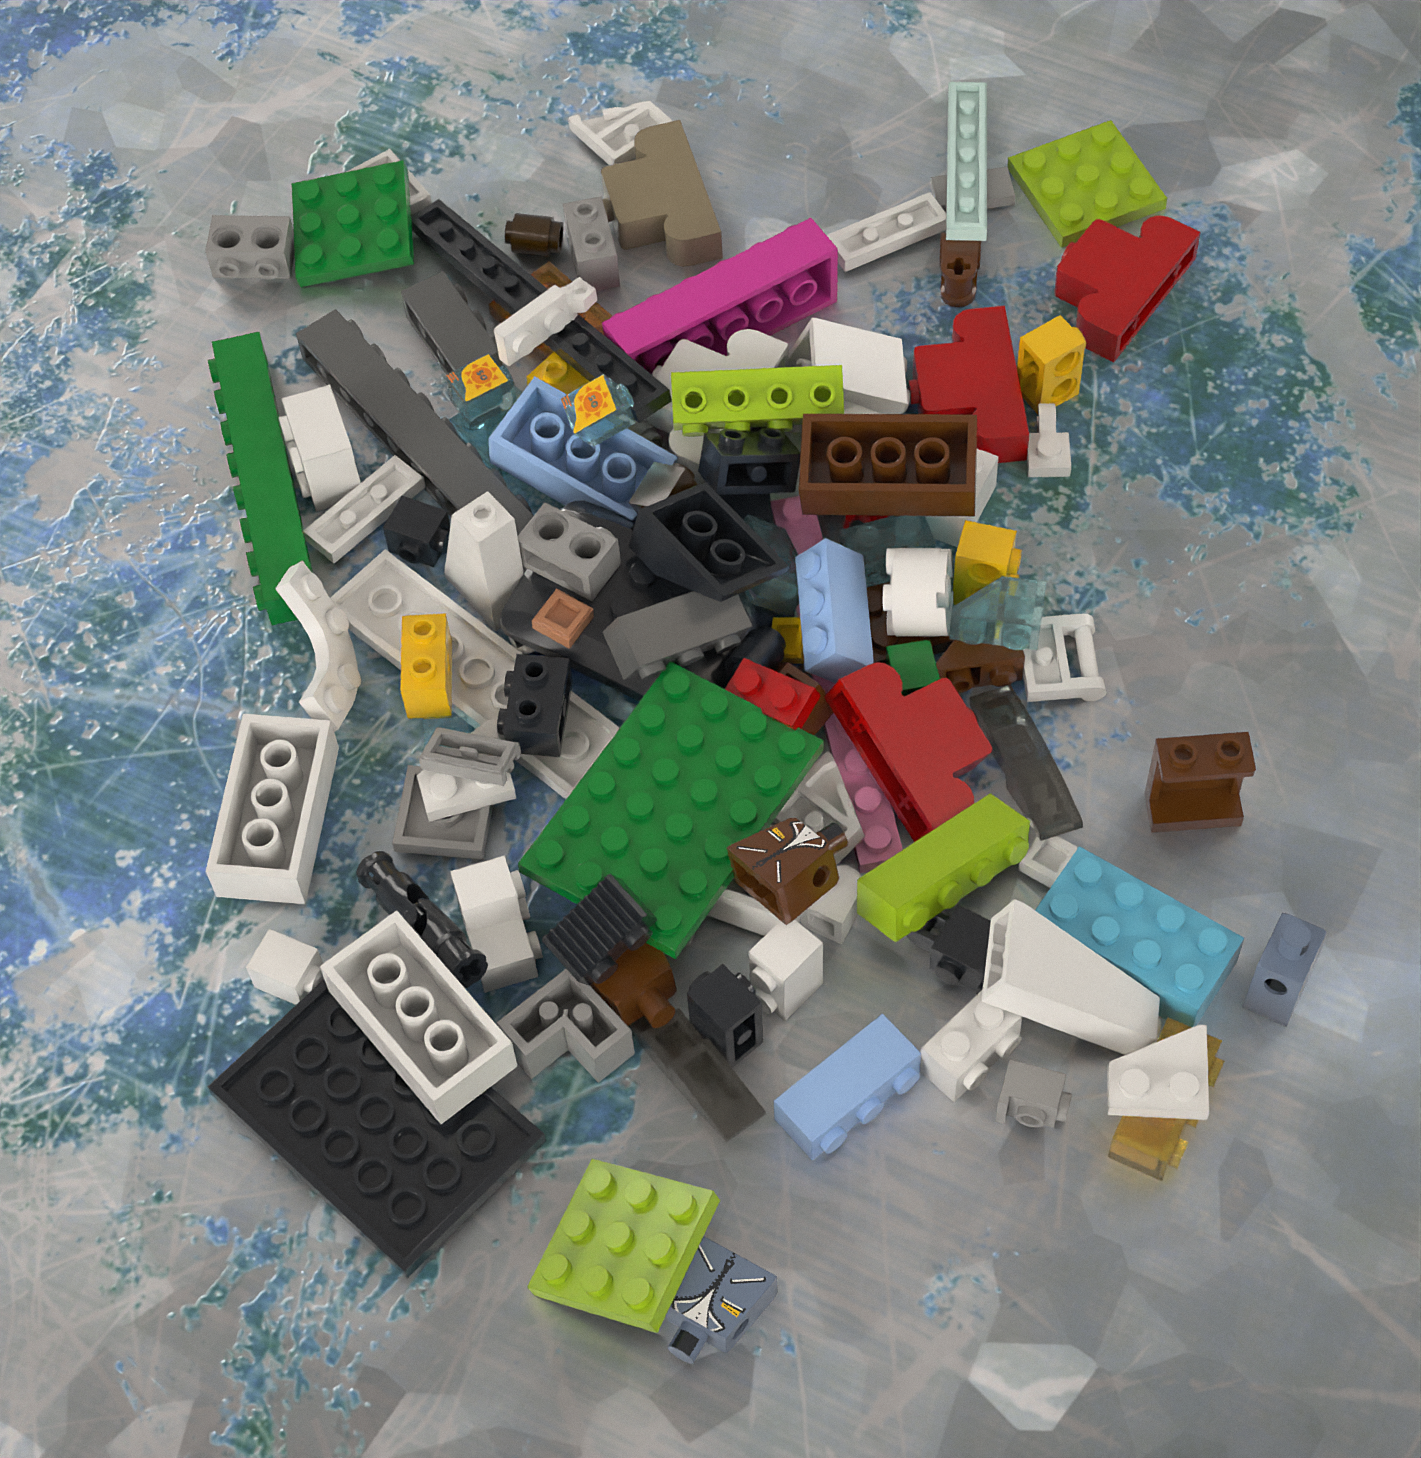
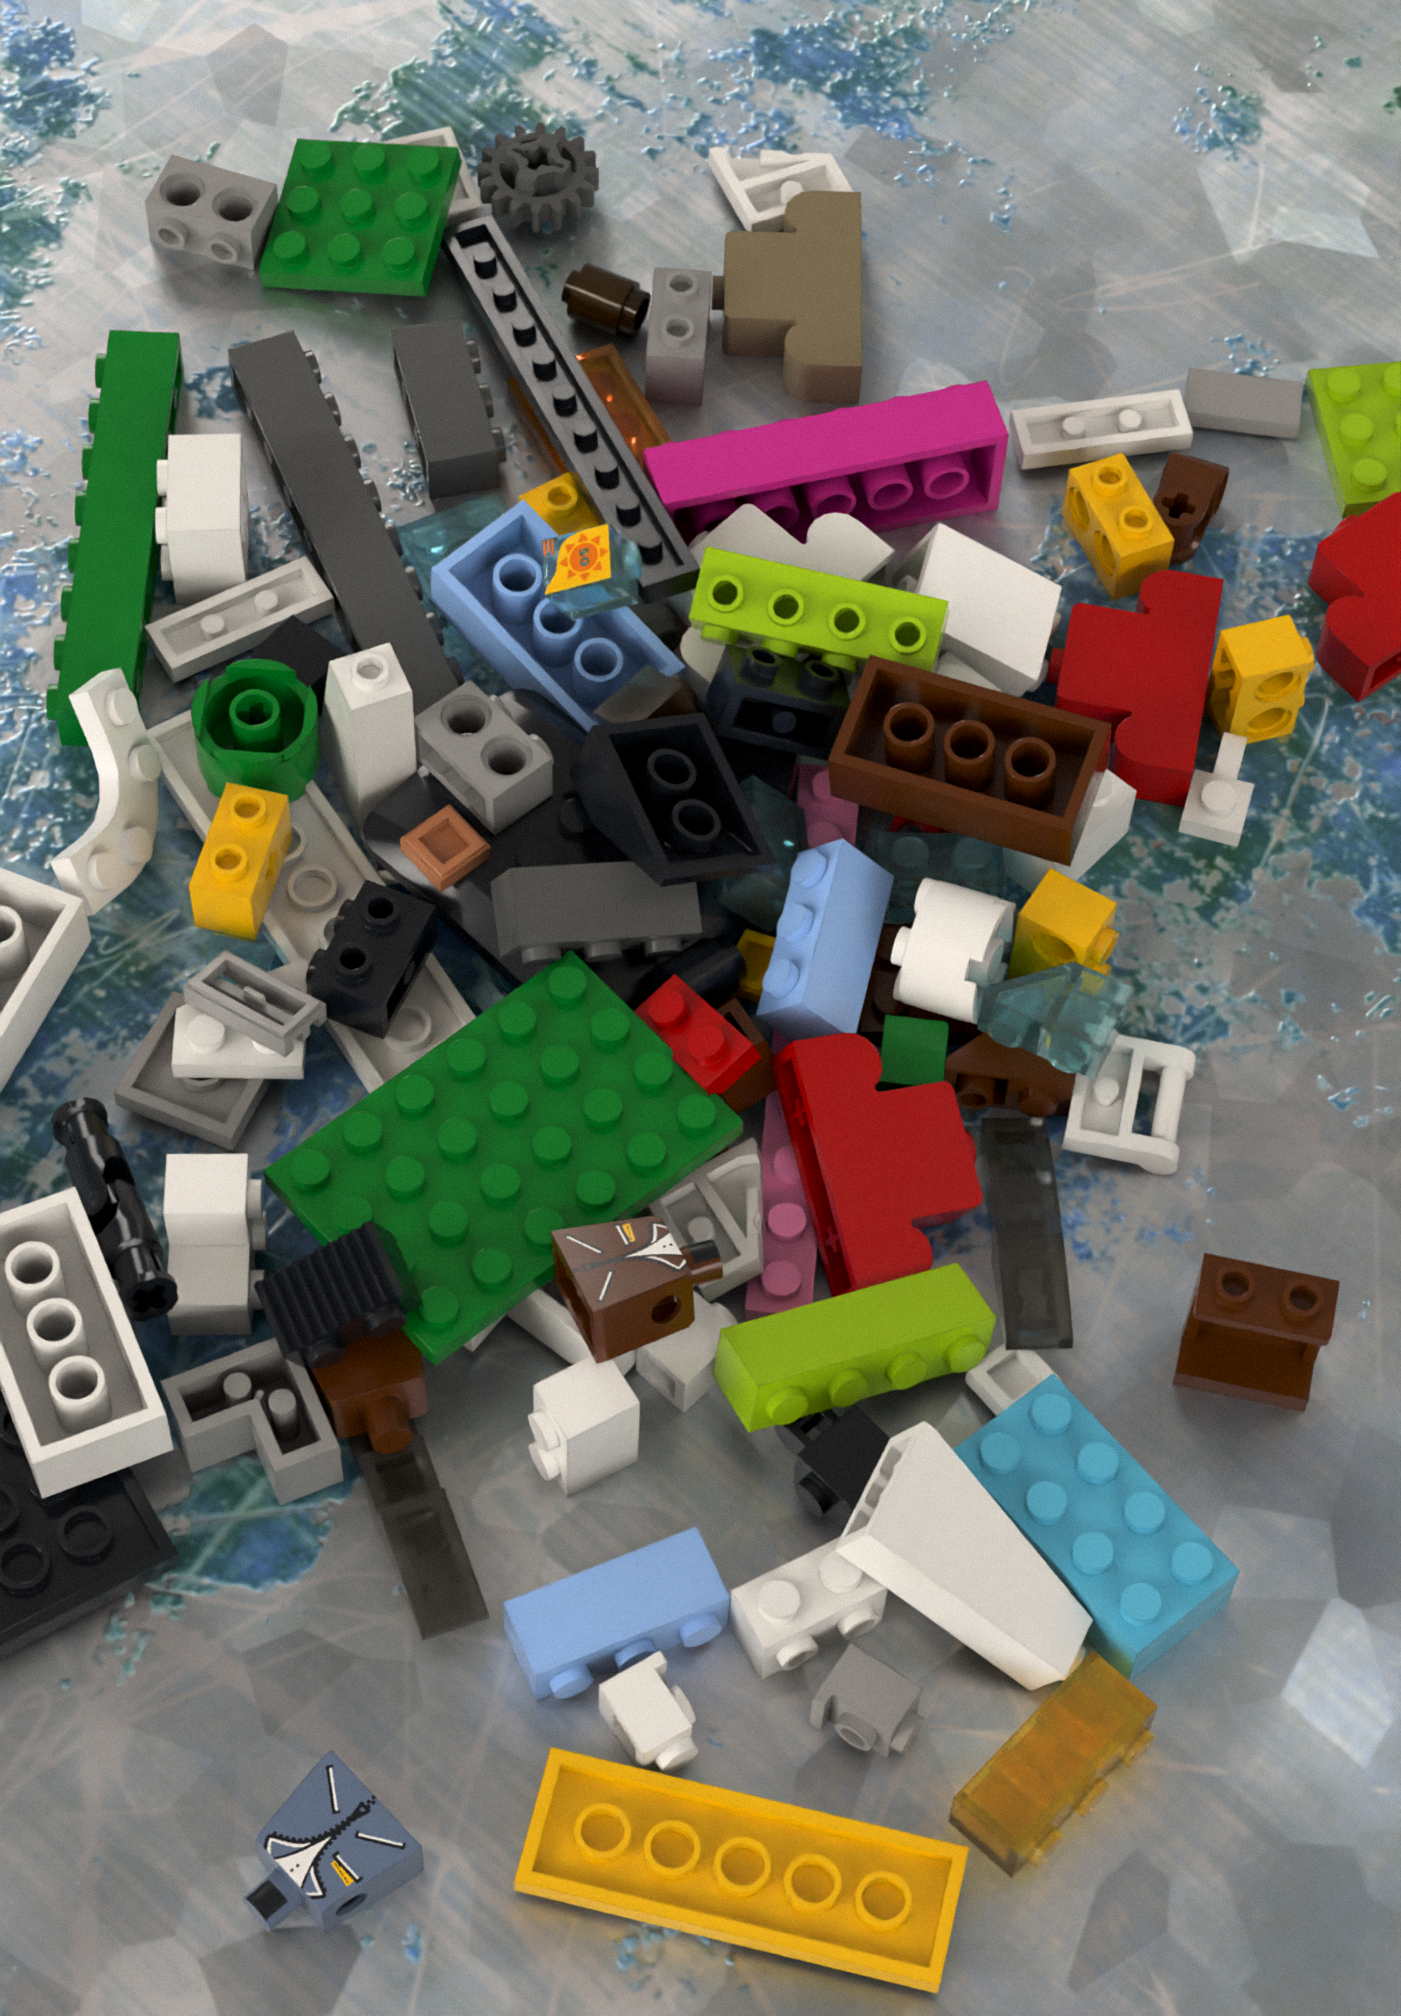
camera: 10 degrees right, 0 degrees up
clear light blue brick [446,354,515,428] -> none
white hinge [494,277,597,366] -> none
lime plate [527,1159,720,1333] -> none
black brick [687,963,763,1072] -> none
light aqua tile [946,82,987,241] -> none
white wing [1107,1025,1209,1120] -> none
sand blue torso [1242,913,1327,1027] -> none
none -> green brick [191,659,322,803]
none -> dark grey gear [477,123,599,232]
none -> yellow plate [514,1747,969,1994]
none -> white brick [599,1651,699,1774]
none -> yellow brick [1062,453,1175,601]

